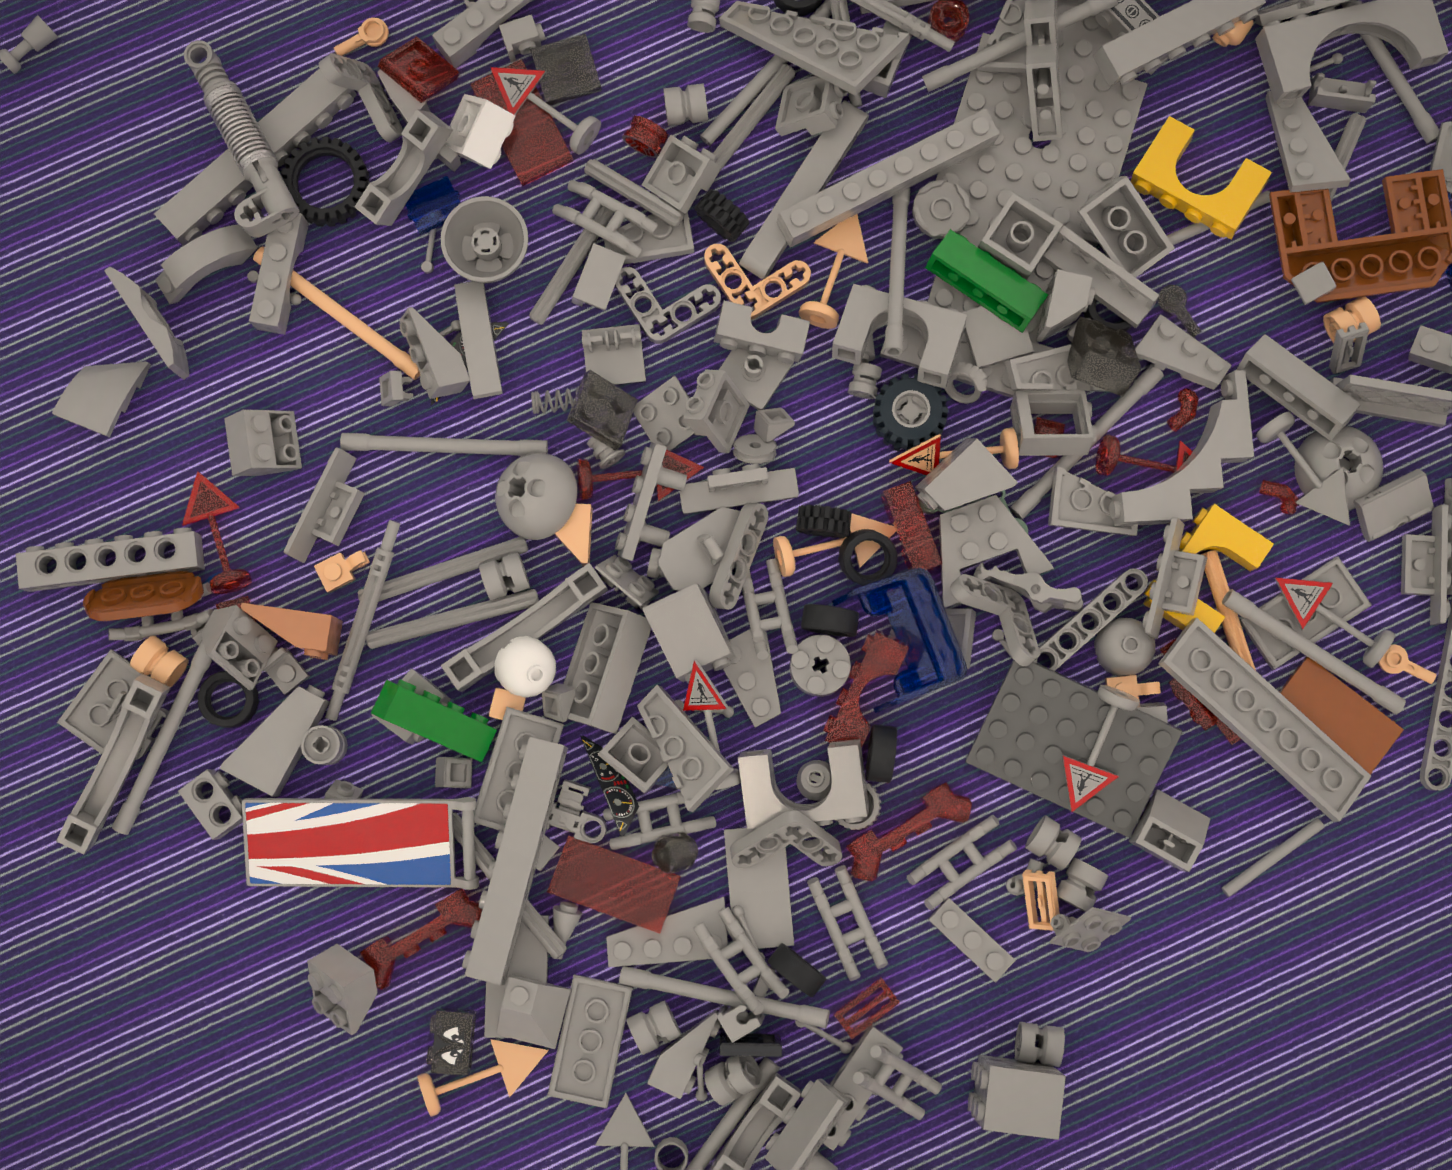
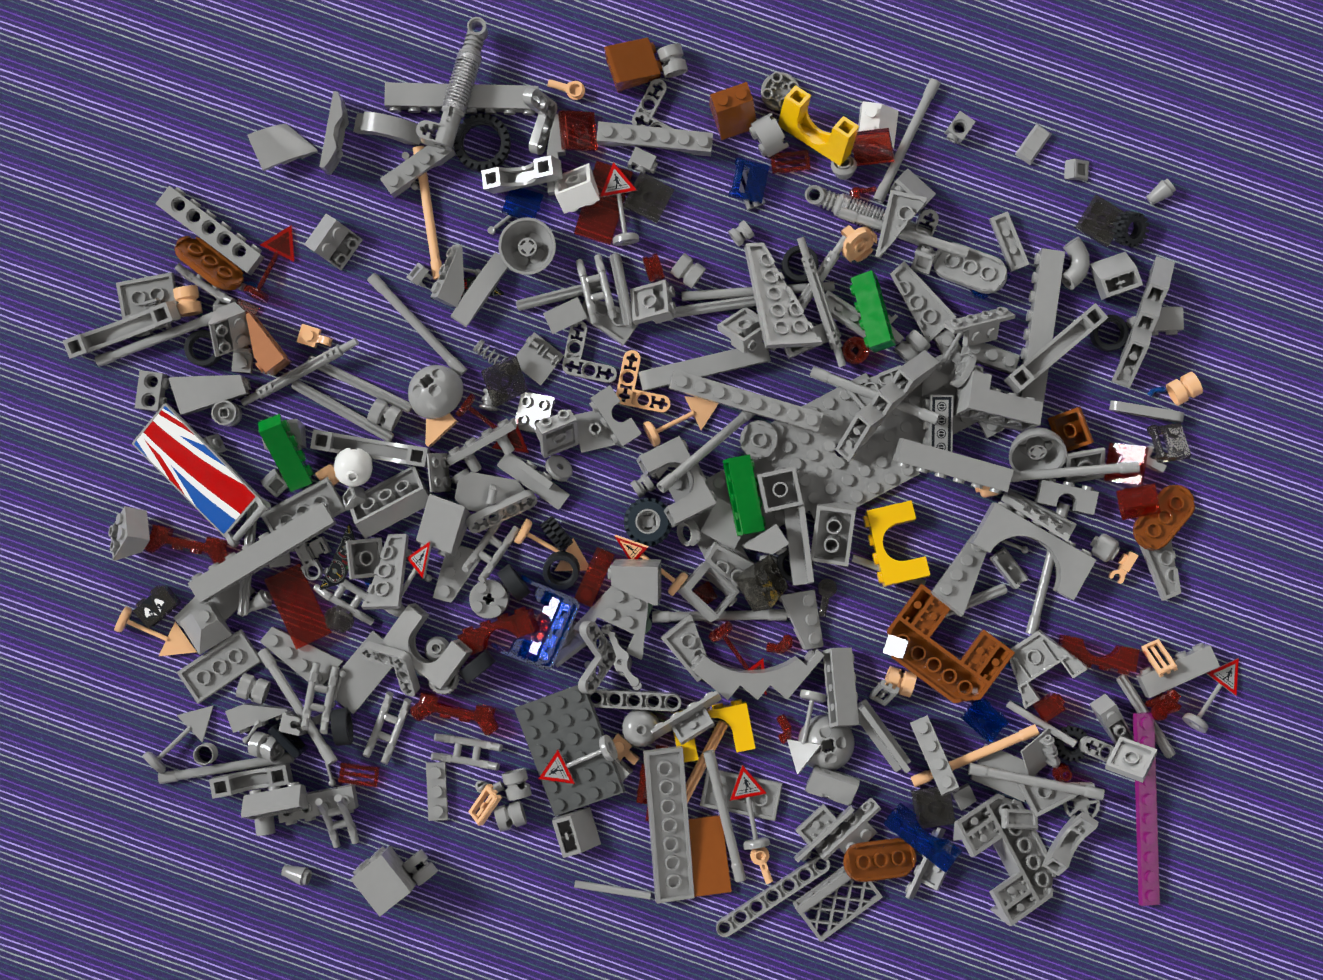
camera: 45 degrees right, 5 degrees up
light grey bracket [284,447,365,563] -> none
black tyre [694,189,750,242] -> none
light grey slope [754,407,795,443] -> none
light grey hinge [1050,907,1131,952] -> none

